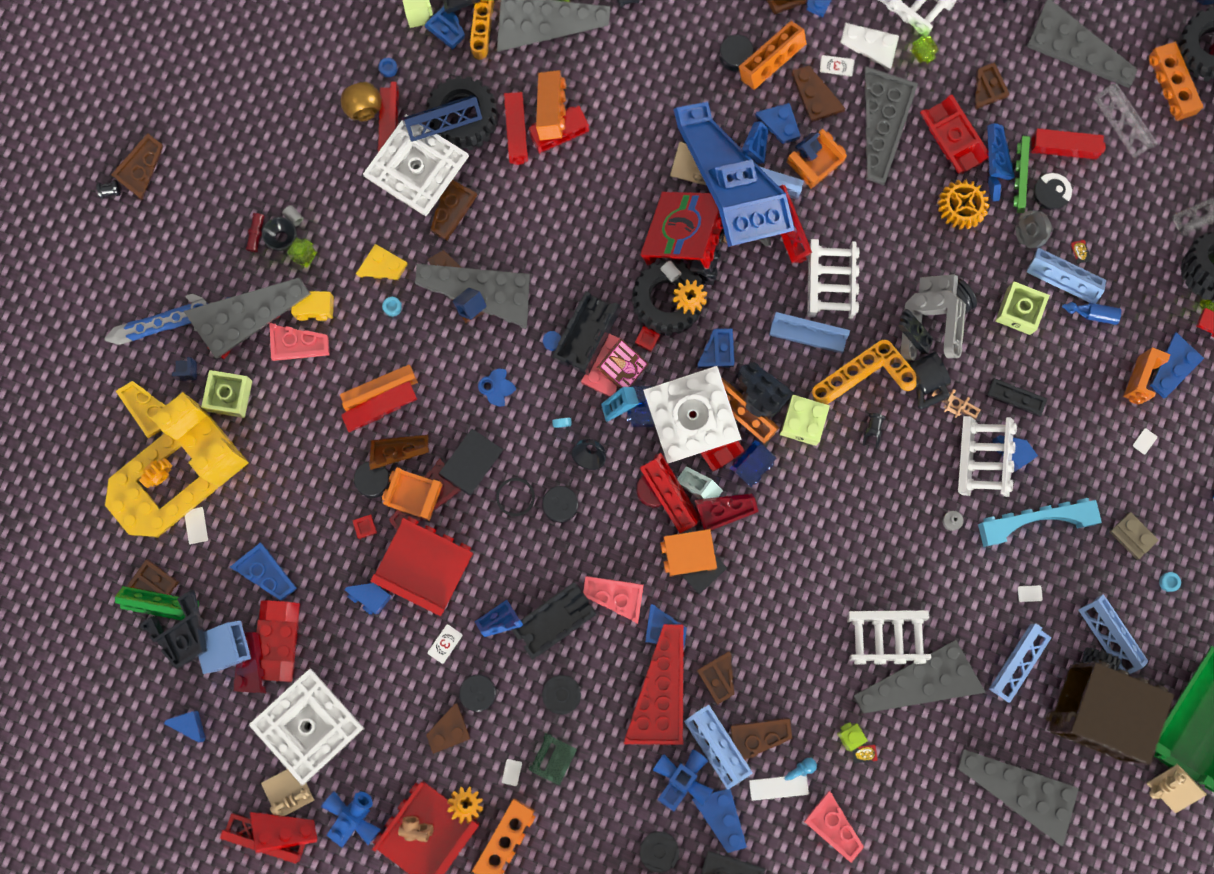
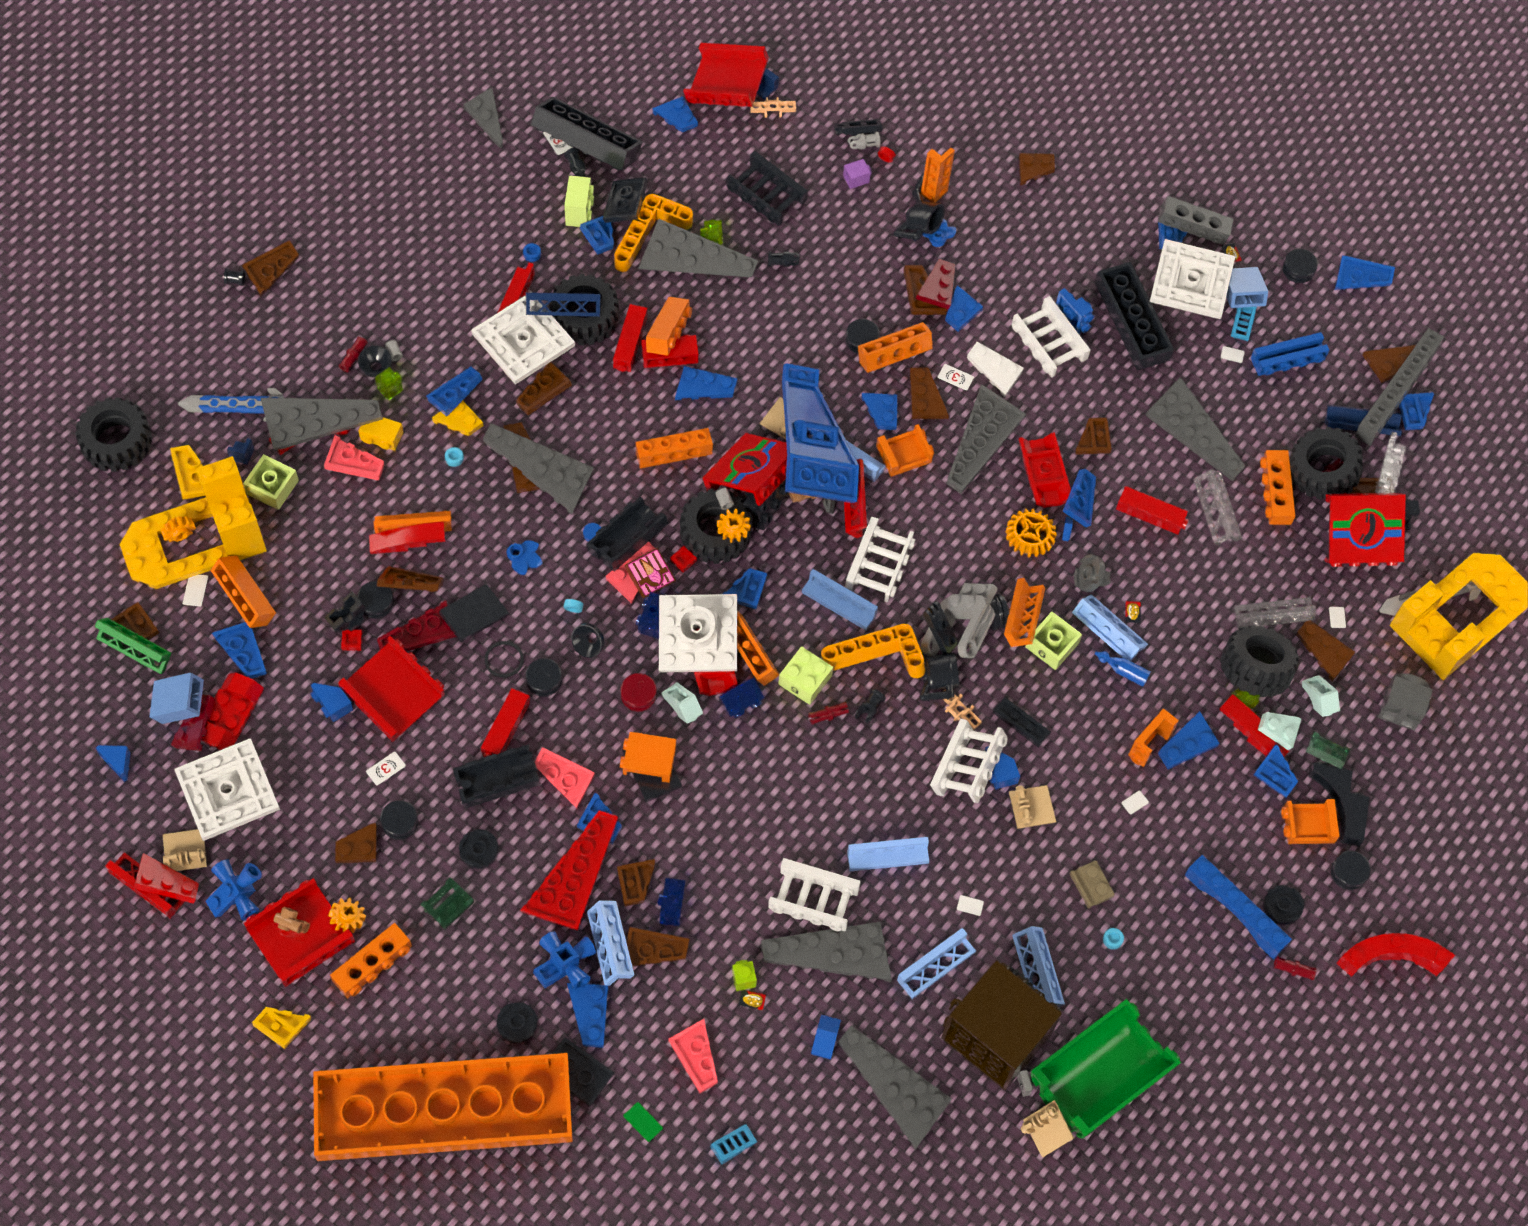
camera: 15 degrees right, 15 degrees down
black wing [139,590,207,669] -> none
pearl gold wheel [341,82,381,122] -> none
orange panel [382,467,443,521] -> none
dark blue panel [453,288,487,320] -> none
blue wing [474,600,523,637] -> none
white sticker [502,759,522,786] -> none
dark azure slope [601,387,639,421] -> none
red fence [640,452,700,533] -> none
dark red wing [695,493,758,530] -> none
black plate [736,362,794,419] -> none
blue wing [742,121,769,164] -> none
white sticker [749,775,809,801] -> none
dark azure bar [784,758,817,781] -> none
dark blue panel [795,132,822,162] -> none
clear neon green head [911,35,939,64] -> none
light grey tile [942,511,963,531] -> none
medium azure arch [978,498,1102,547] -> none
bright green plate [1013,136,1030,213] -> none
tile [1034,173,1072,210] -> none
none -> black tyre [75,397,152,472]
none -> orange brick [210,556,276,628]
none -> black cylinder [324,591,366,633]
none -> blue wing [426,367,483,416]
none -> red brick [481,688,530,757]
none -> orange brick [636,428,713,469]
none -> clear blue brick [658,878,686,926]
none -> blue wing [675,366,737,400]
none -> dark red pin [808,702,849,725]
none -> blue slope [811,1015,841,1060]
none -> light blue fence [847,837,929,872]
none -> orange fence [1004,578,1046,647]
none -> tan hinge [1009,785,1056,829]

